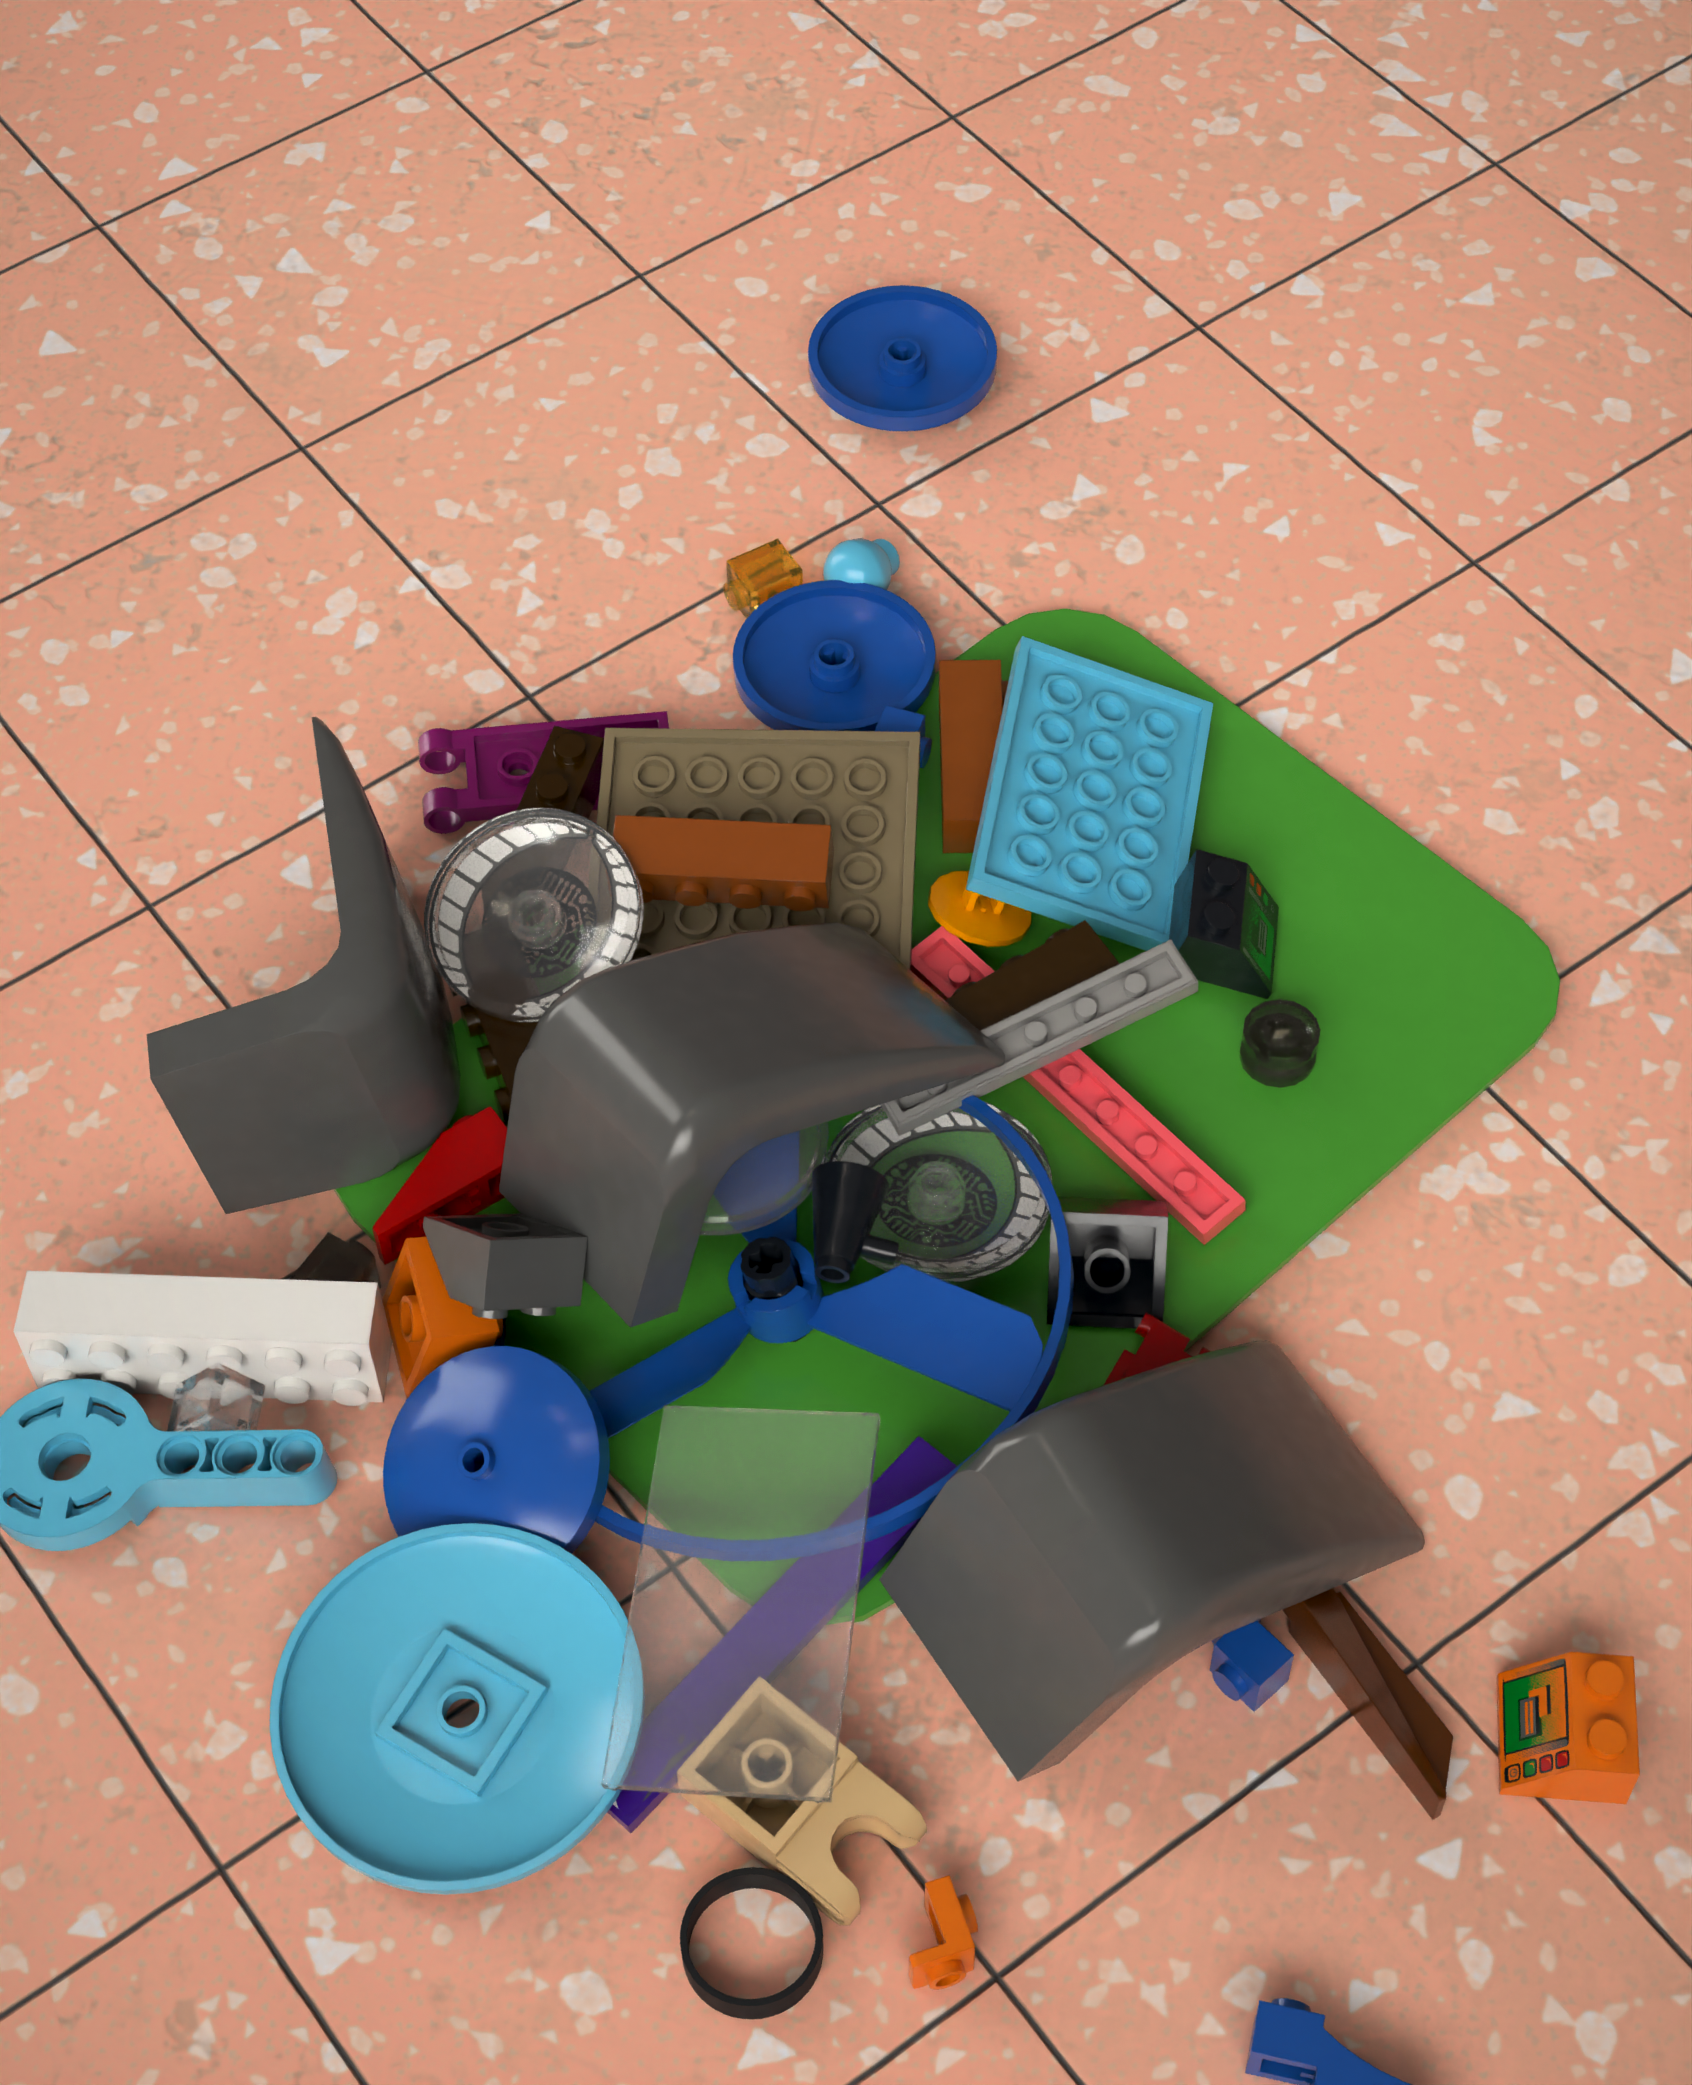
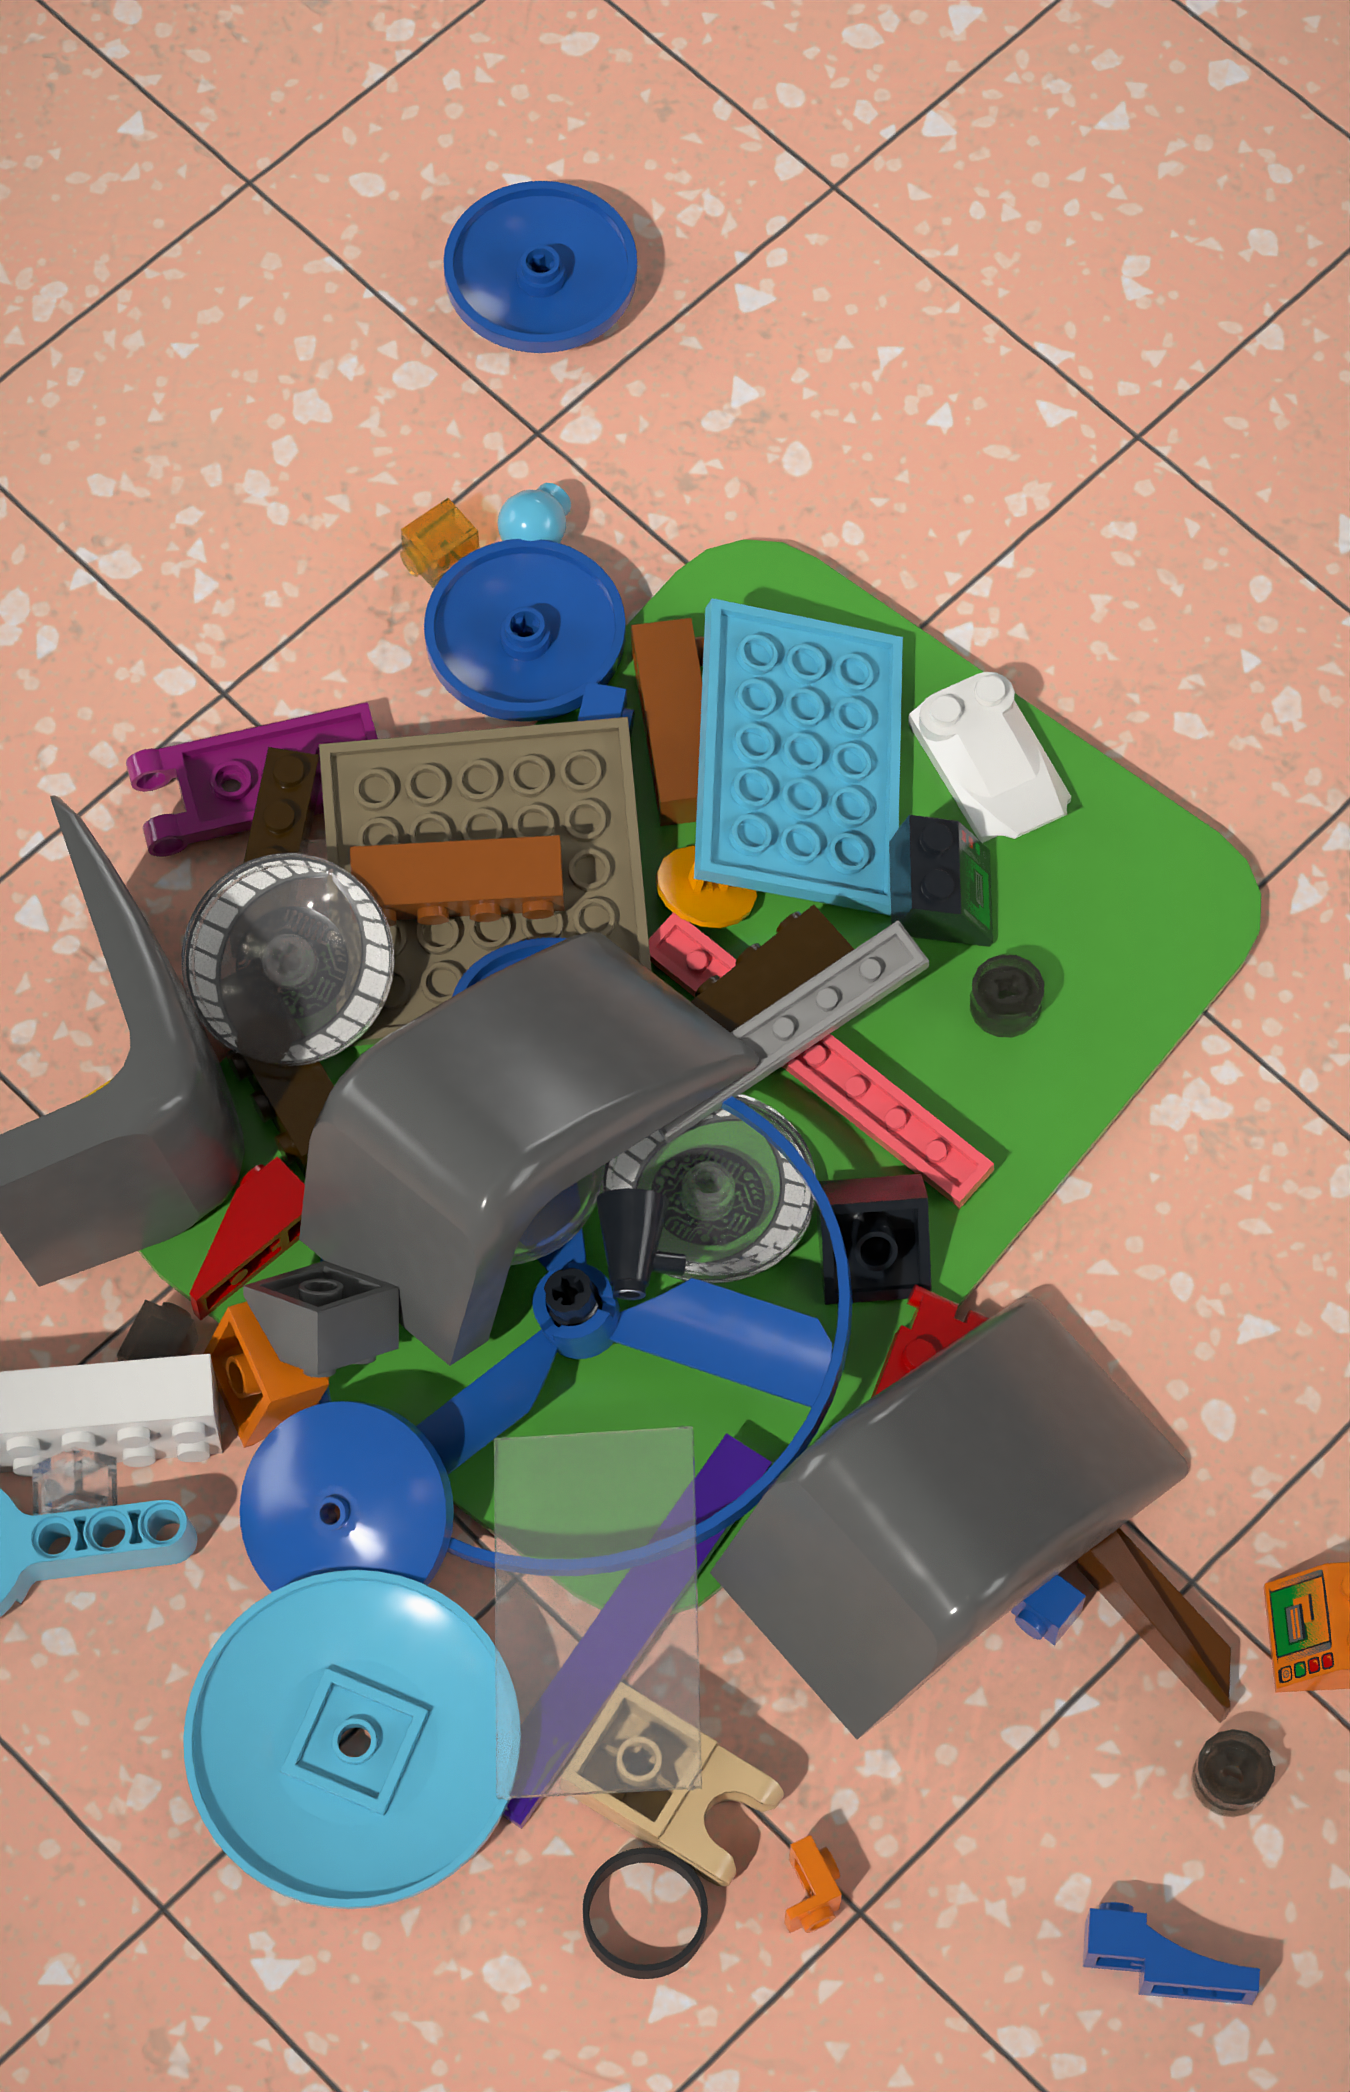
camera: 10 degrees left, 10 degrees up
none -> white slope [908,672,1071,843]
none -> clear smoke wheel [1191,1729,1275,1818]

